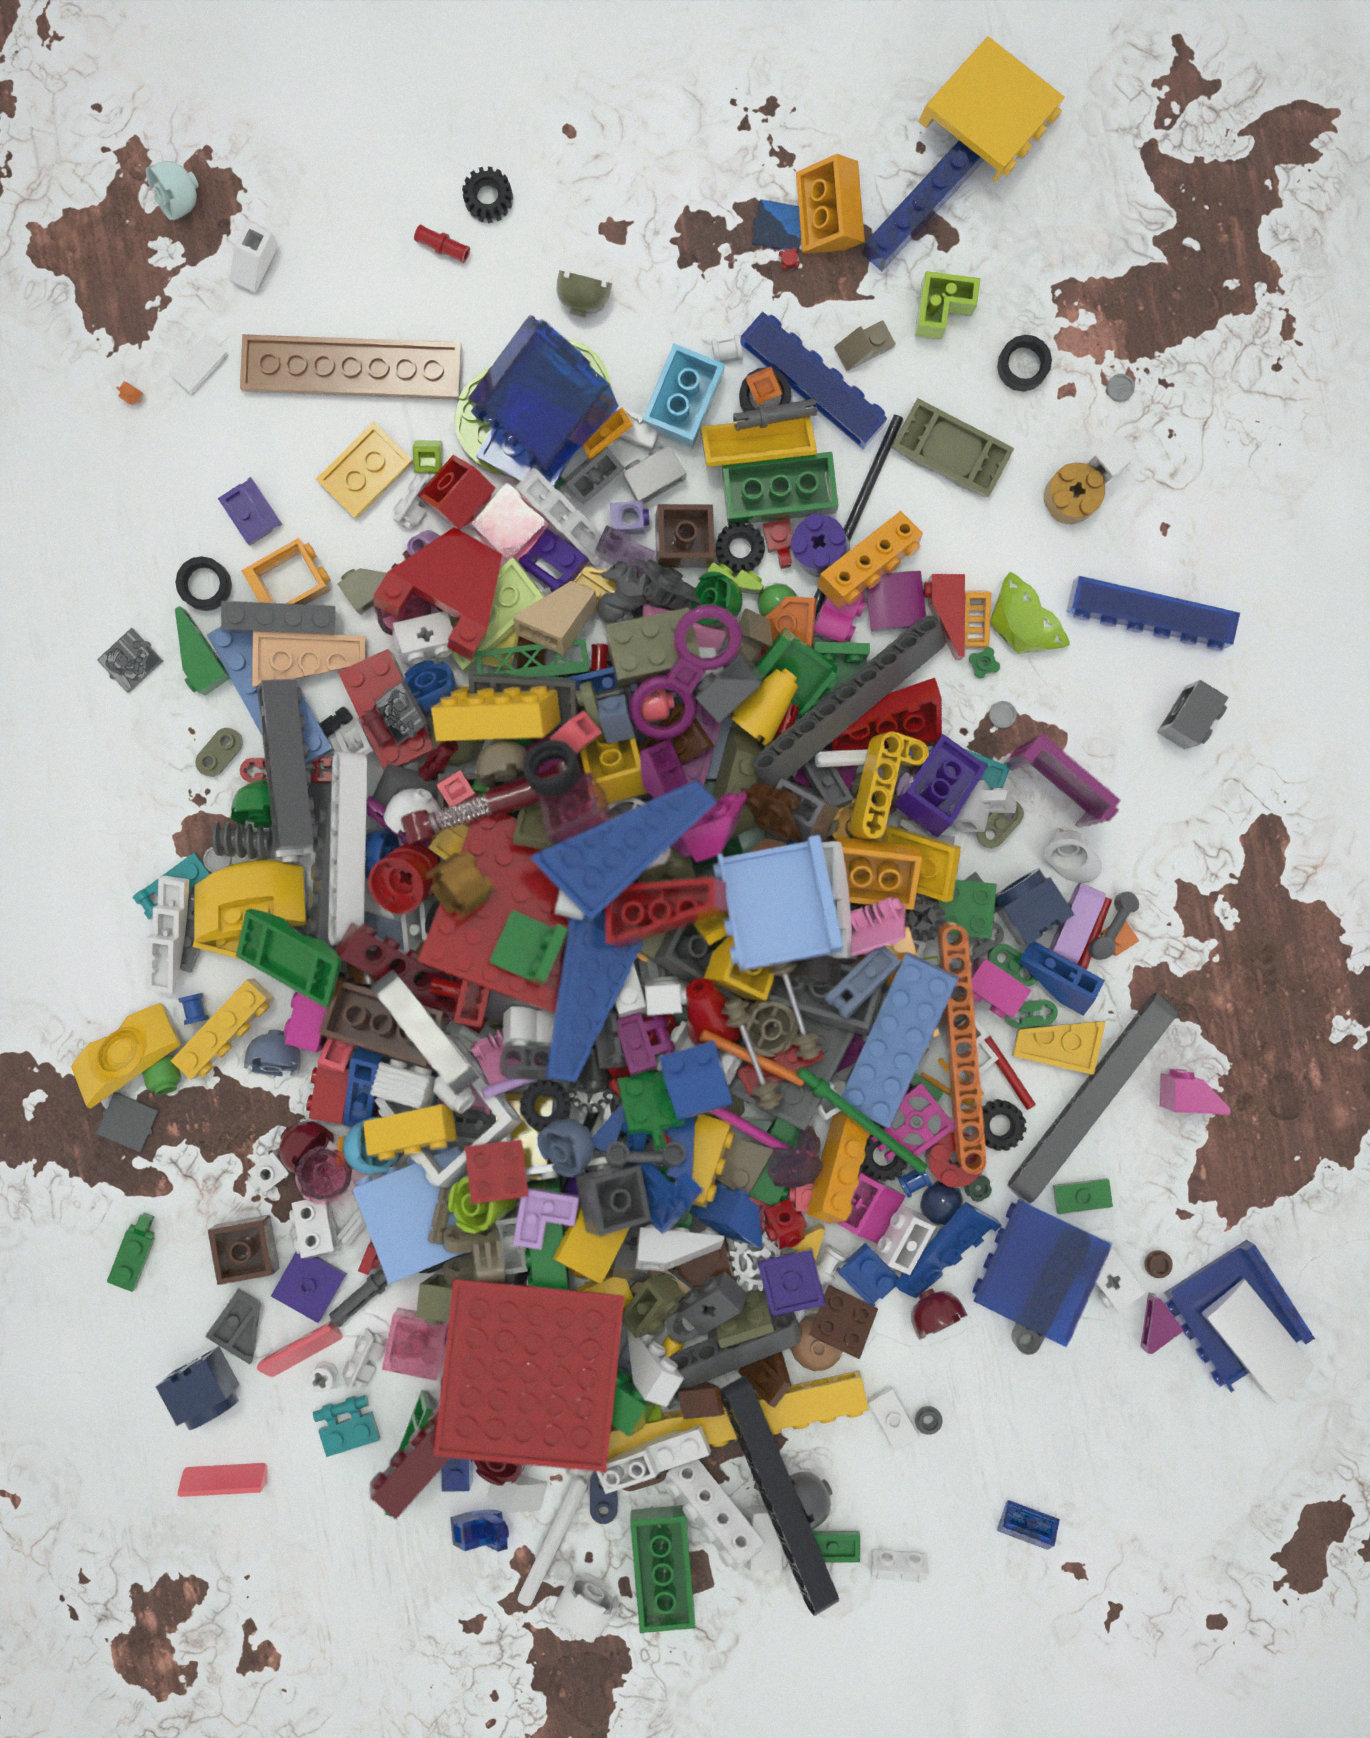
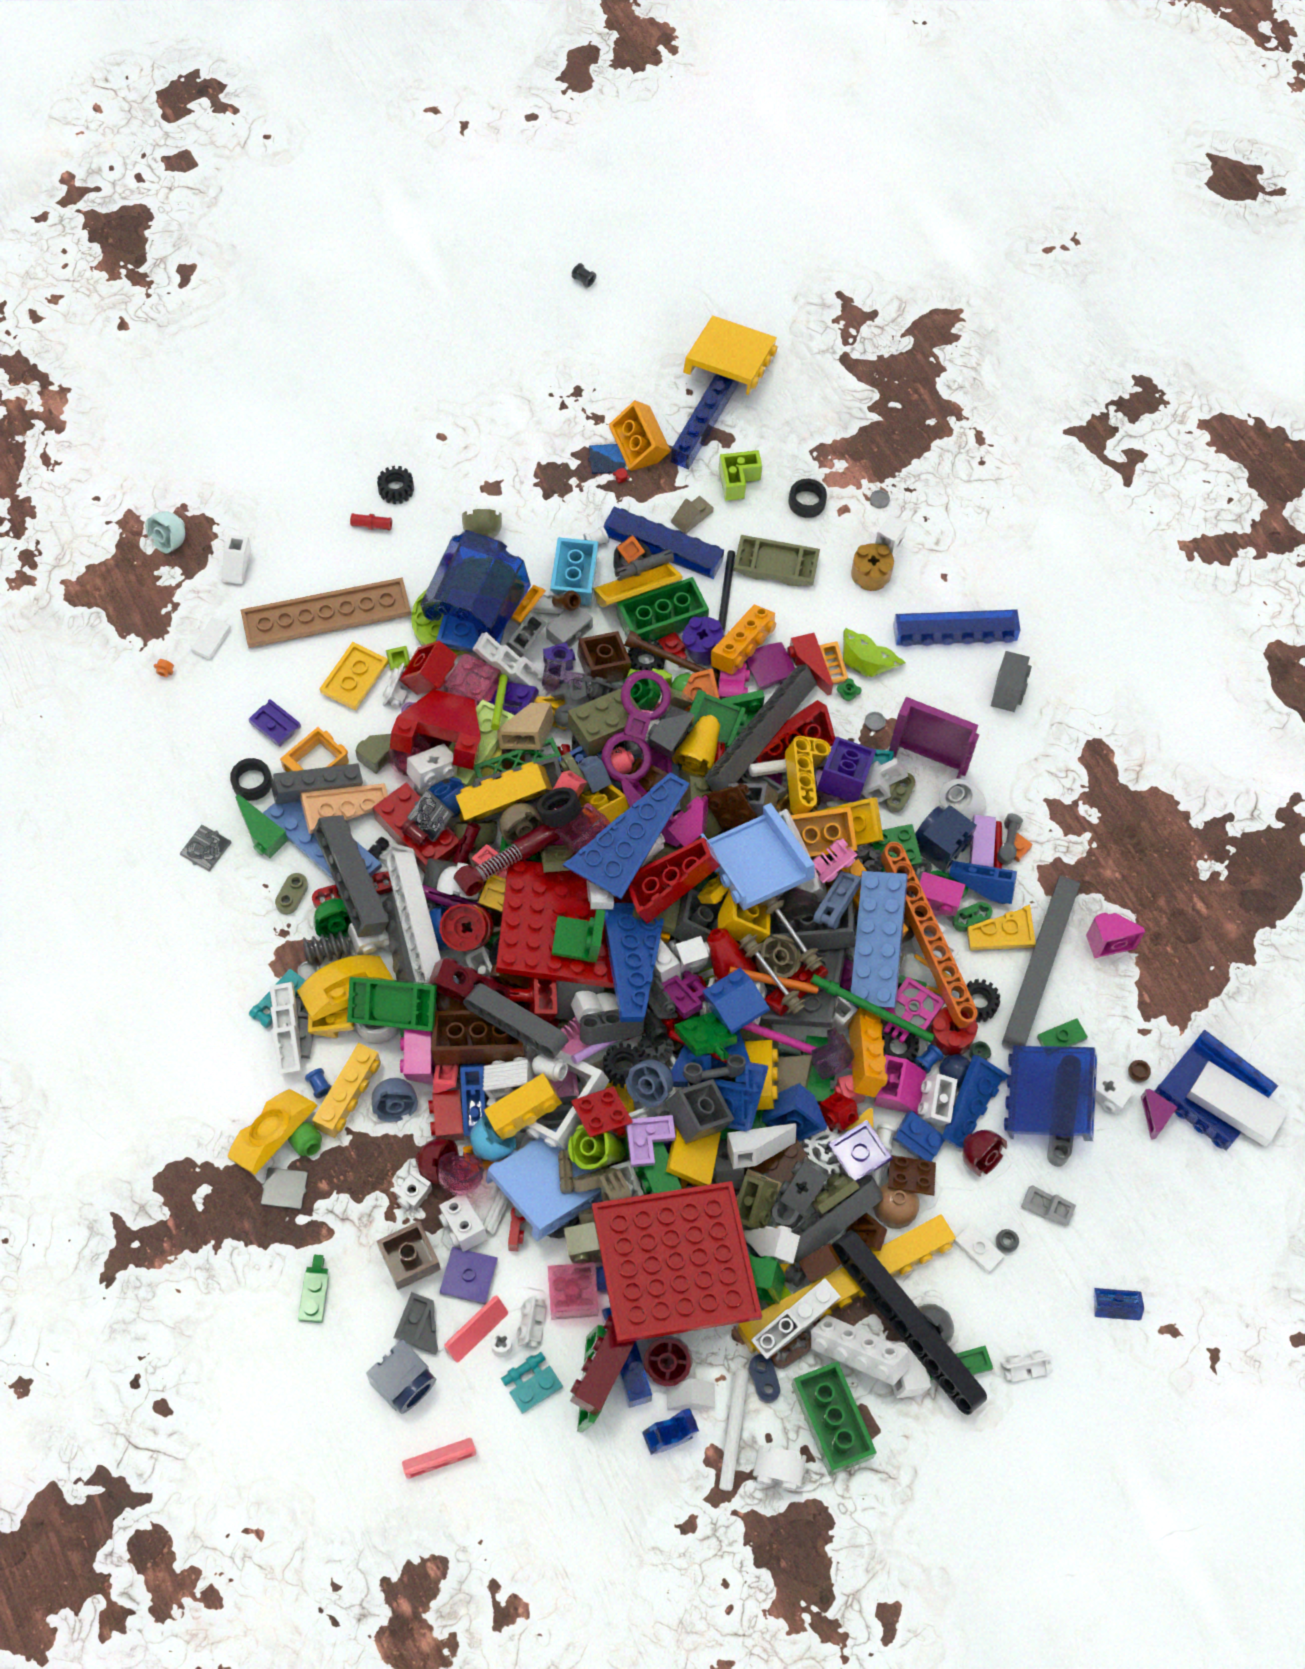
camera: 20 degrees left, 25 degrees down
dark grey pin [329,1269,388,1327] -> none
pearl gold brick [427,851,494,920] -> none
red bar [985,1035,1036,1110] -> none
none -> lime bar [491,674,508,731]
none -> reddish brown cone [552,590,581,611]
none -> reddish brown piece [624,630,719,681]
none -> light grey slope [1021,1185,1076,1226]

